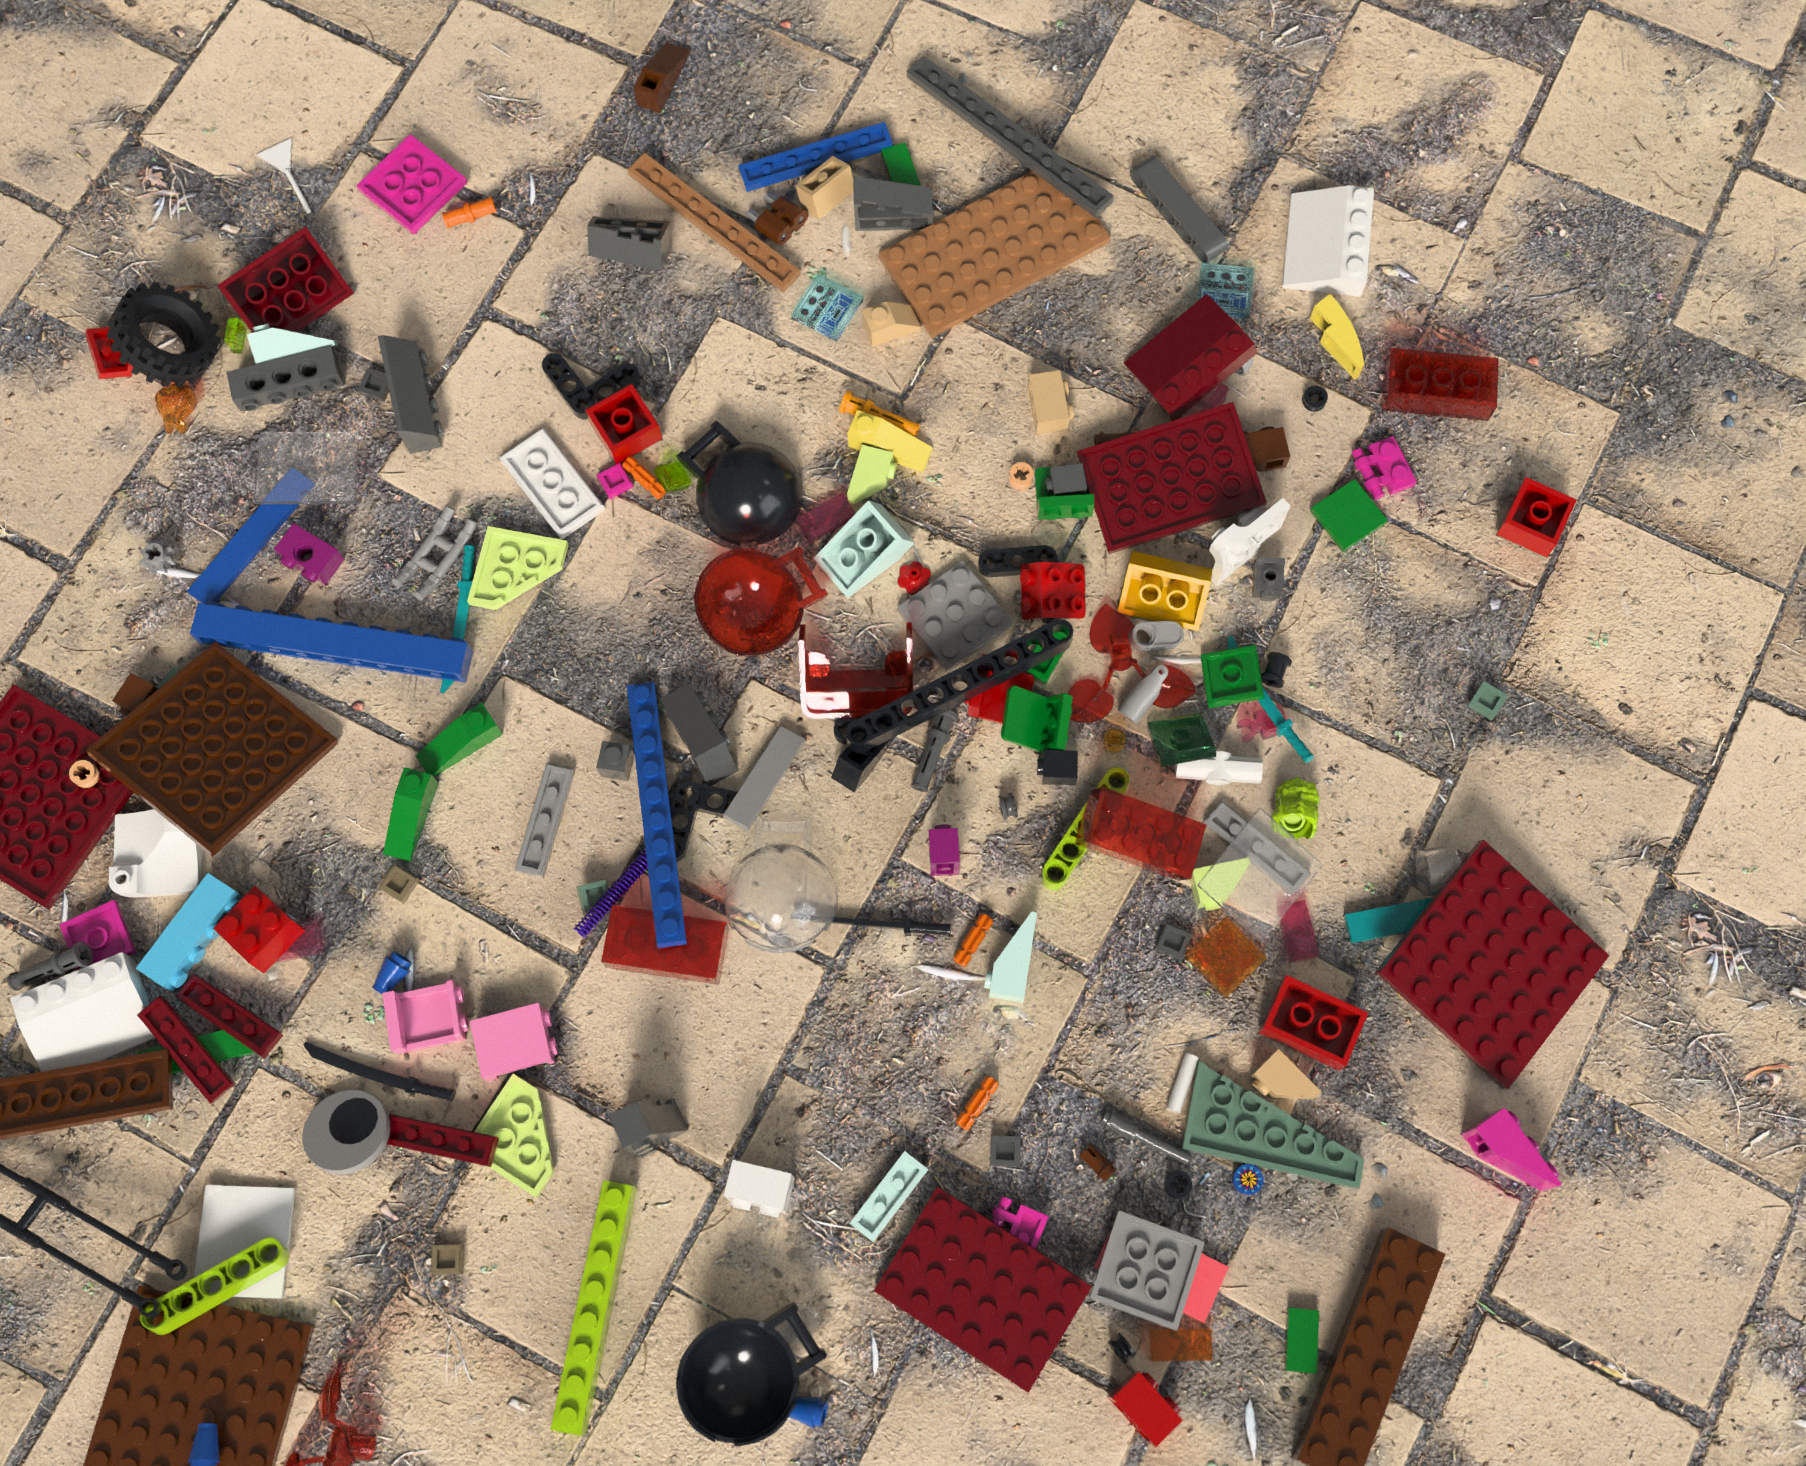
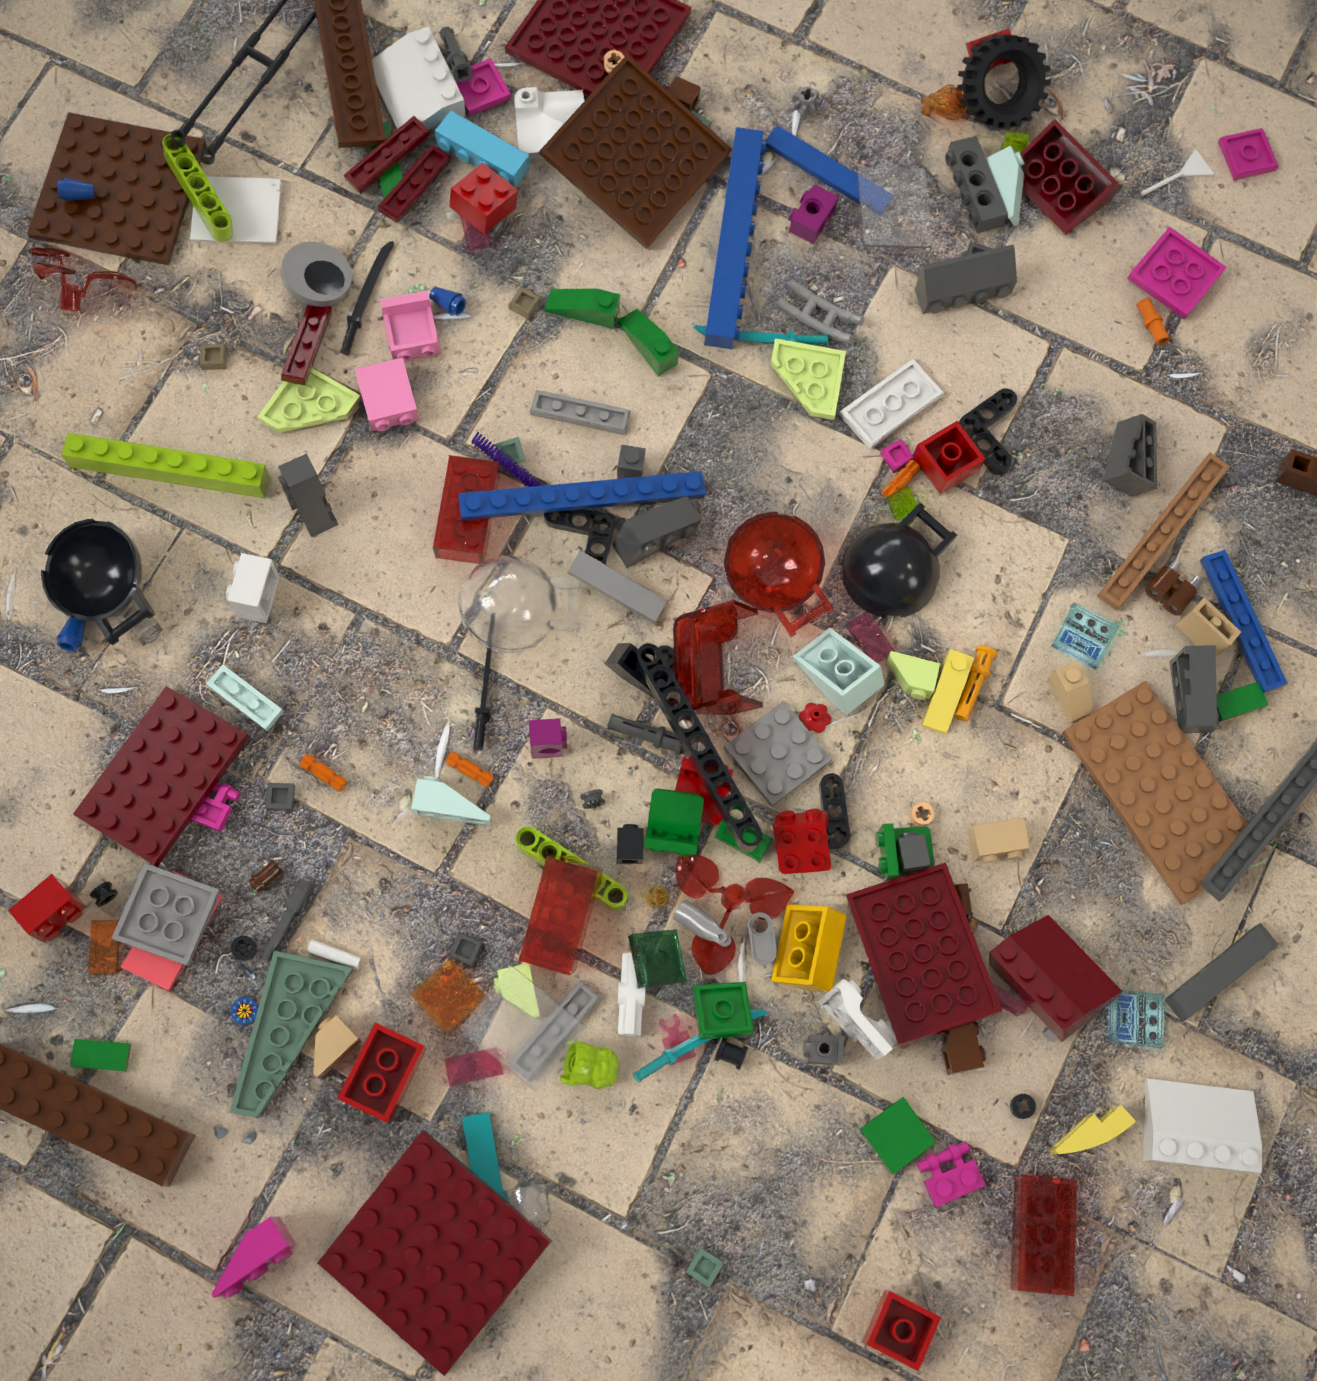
camera: 80 degrees right, 0 degrees up
none -> dark pink tile [1218,128,1279,180]

